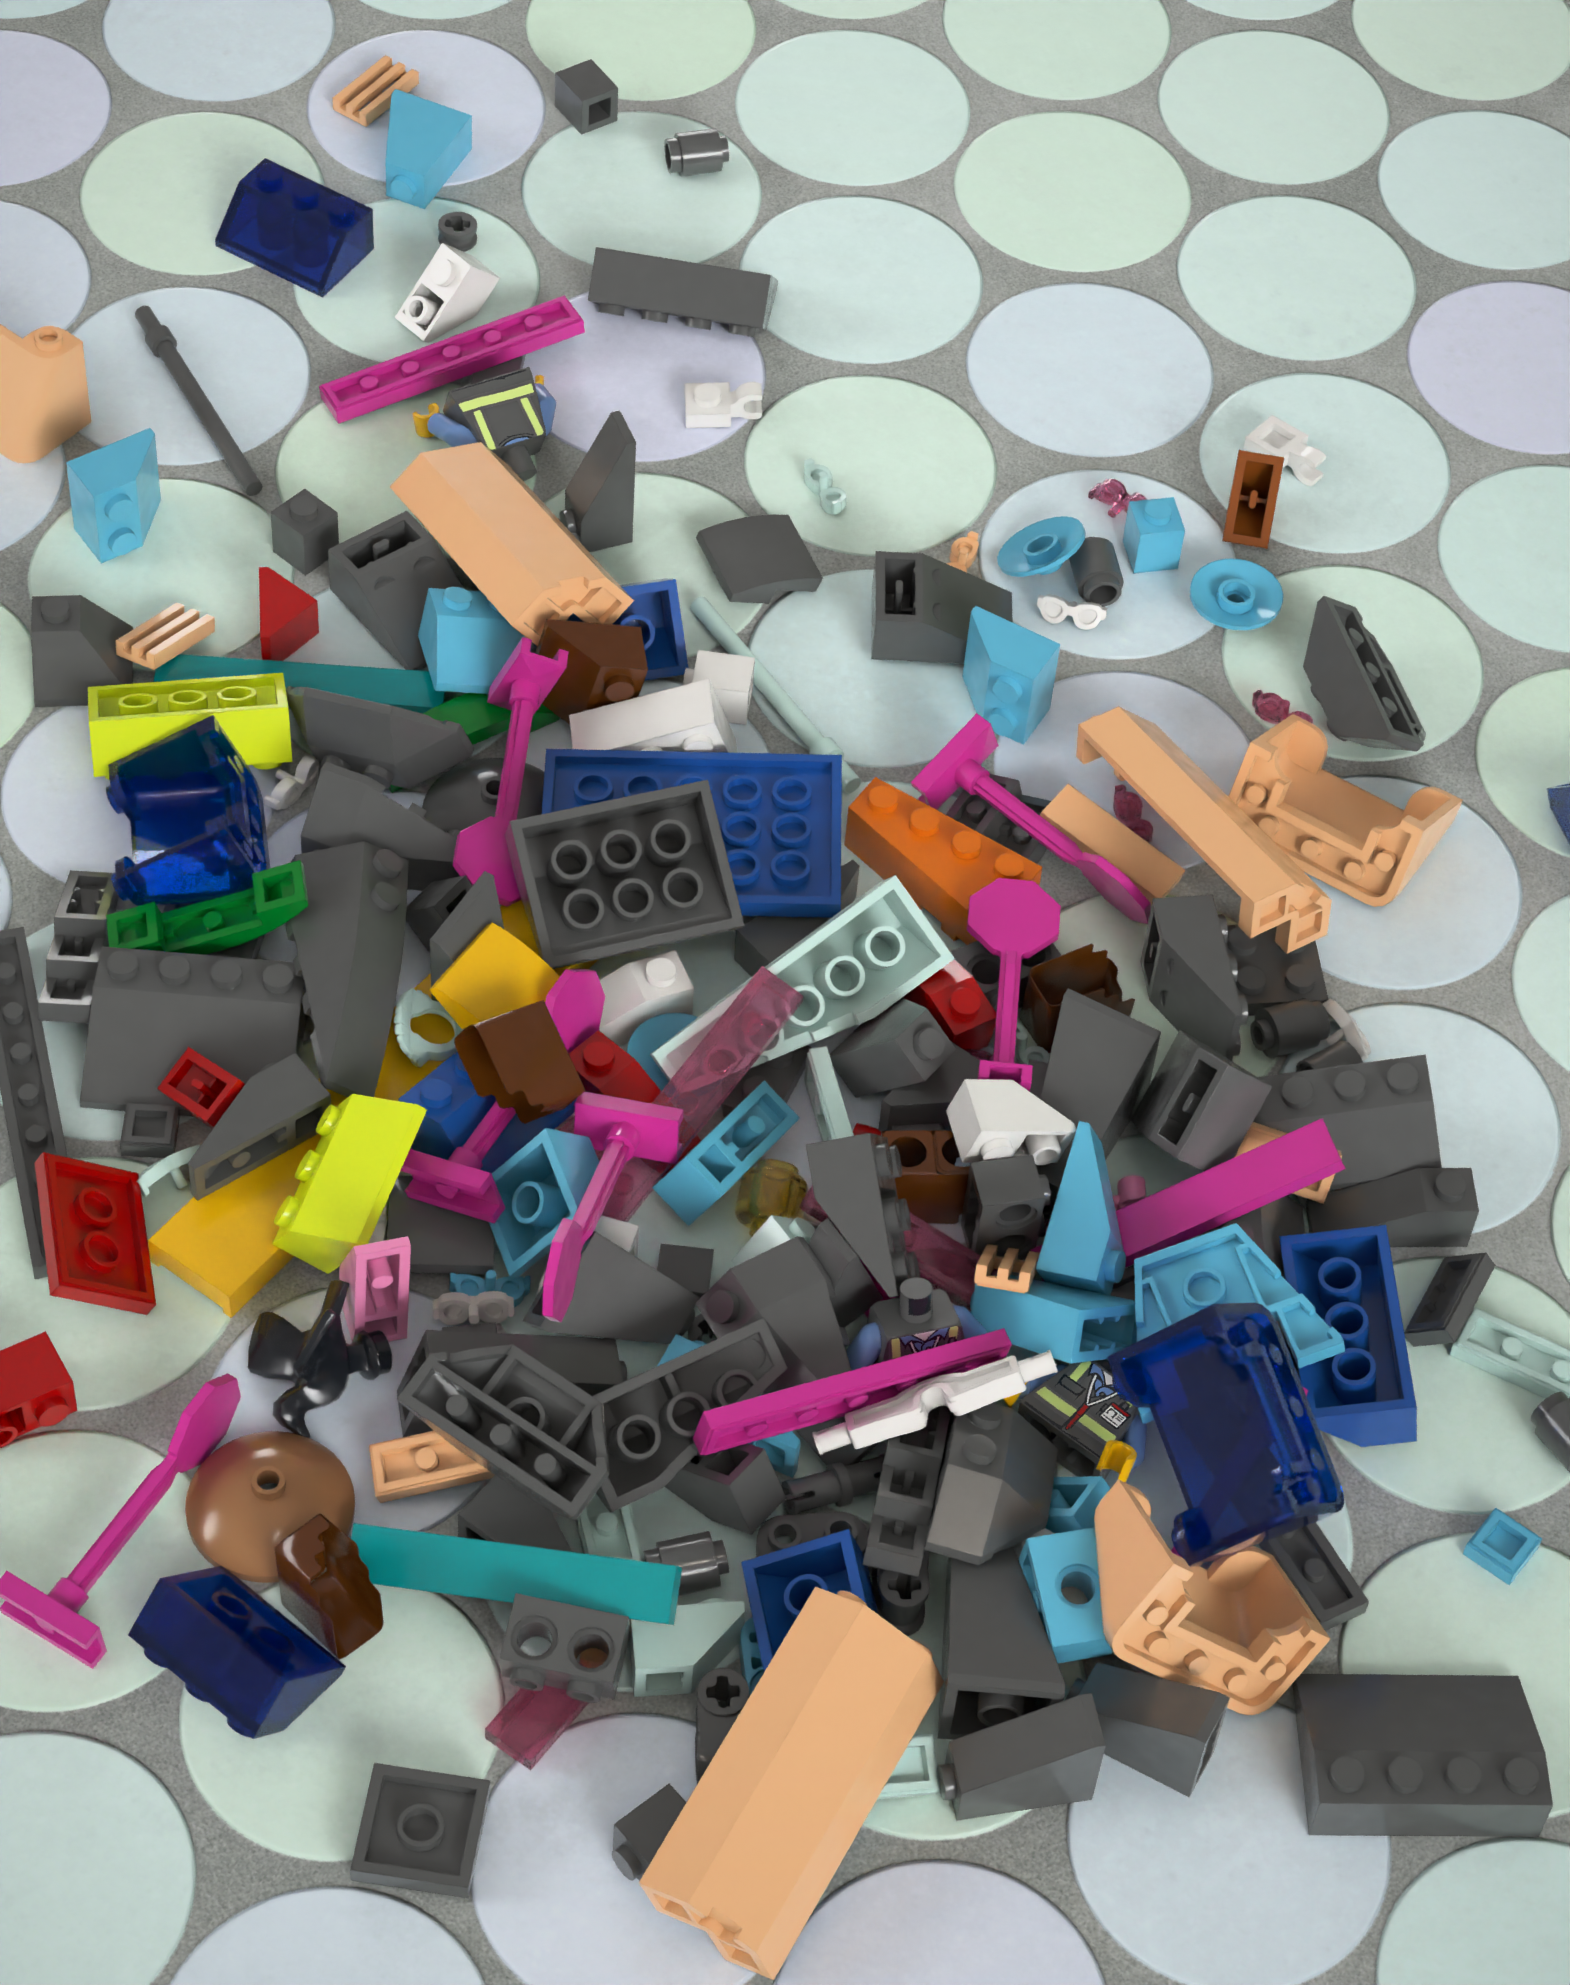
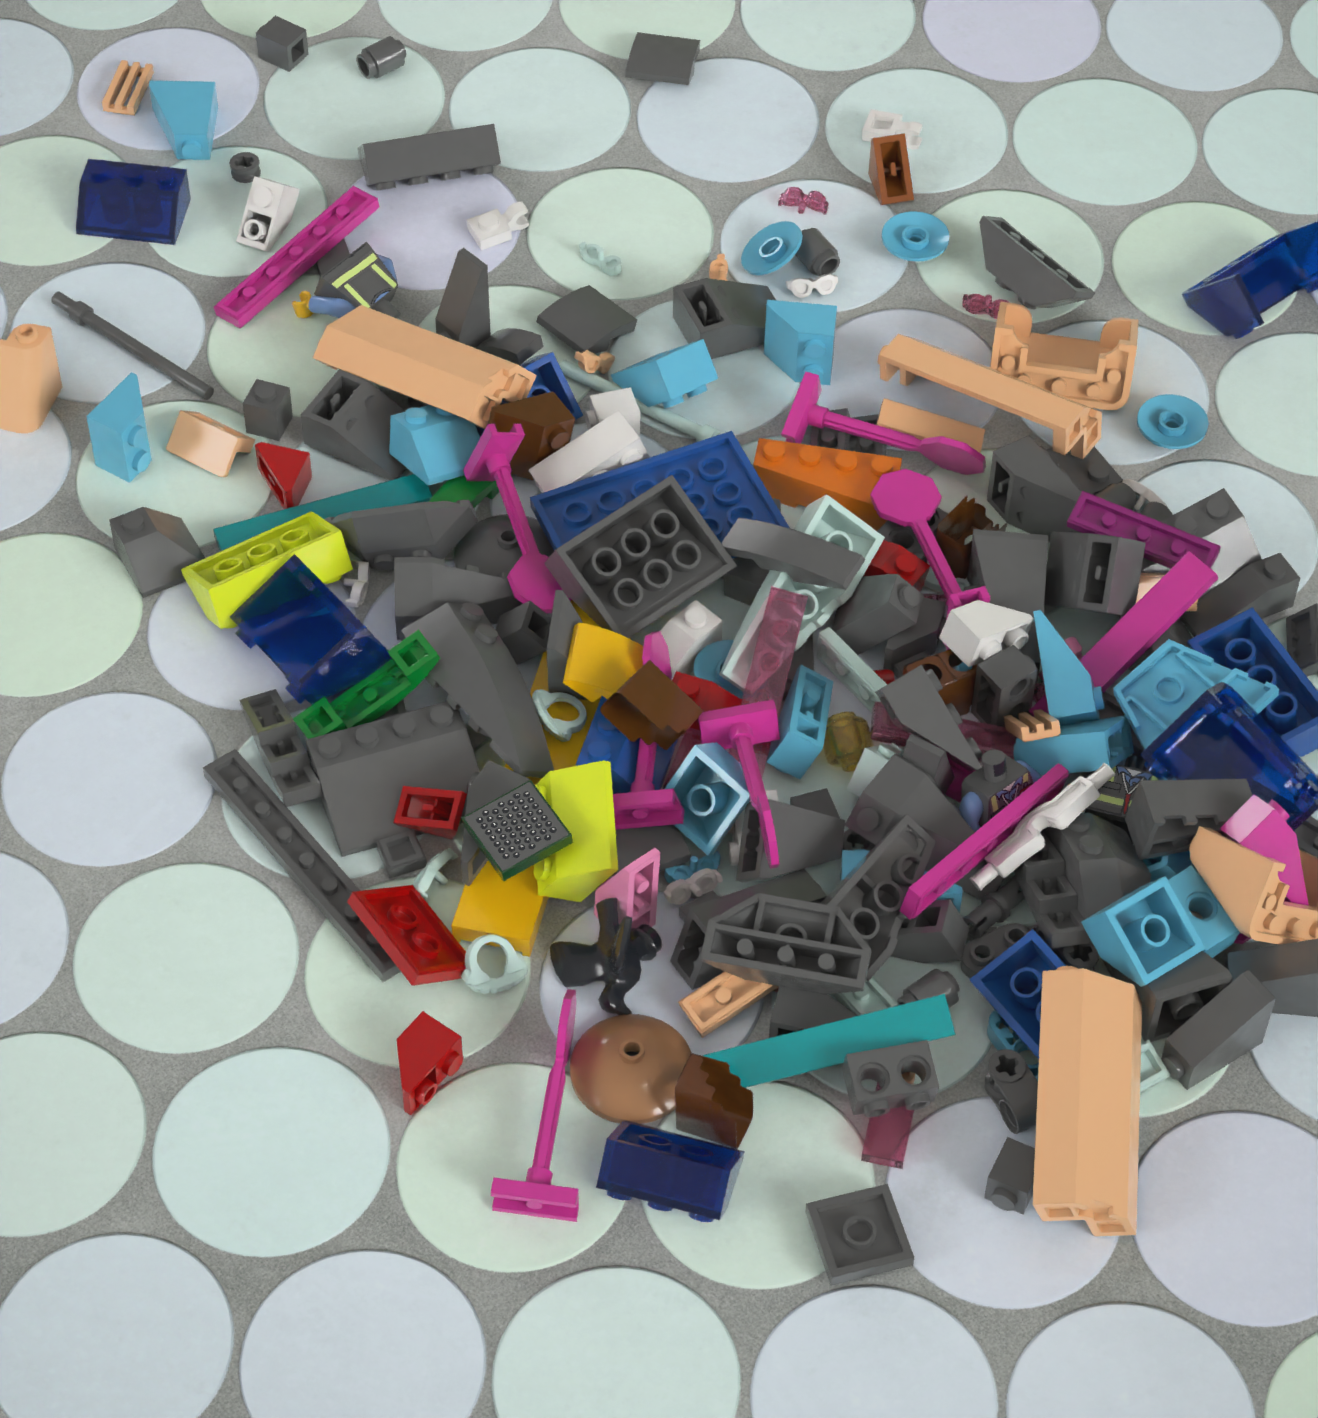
camera: 20 degrees left, 0 degrees up
light nougat tile [116,603,215,670] -> none
light aqua slope [629,1598,745,1697] -> none
clear pink piece [1113,784,1153,843] -> none
medium azure brick [1122,497,1185,574] -> none
none -> light nougat panel [166,410,255,477]
none -> light aqua piece [461,934,528,994]
none -> tile [462,780,573,881]
none -> dark grey slope [475,328,544,365]
none -> light nougat piece [574,350,615,374]
none -> medium azure slope [611,339,718,409]
none -> dark grey slope [625,32,700,85]
none -> dark grey slope [721,517,865,590]
none -> magenta tile [1067,490,1221,569]
none -> medium azure slope [1081,876,1206,987]
none -> dark grey wedge [1125,779,1253,860]
none -> medium azure dish [1137,394,1209,449]
none -> dark pink slope [1220,795,1309,906]

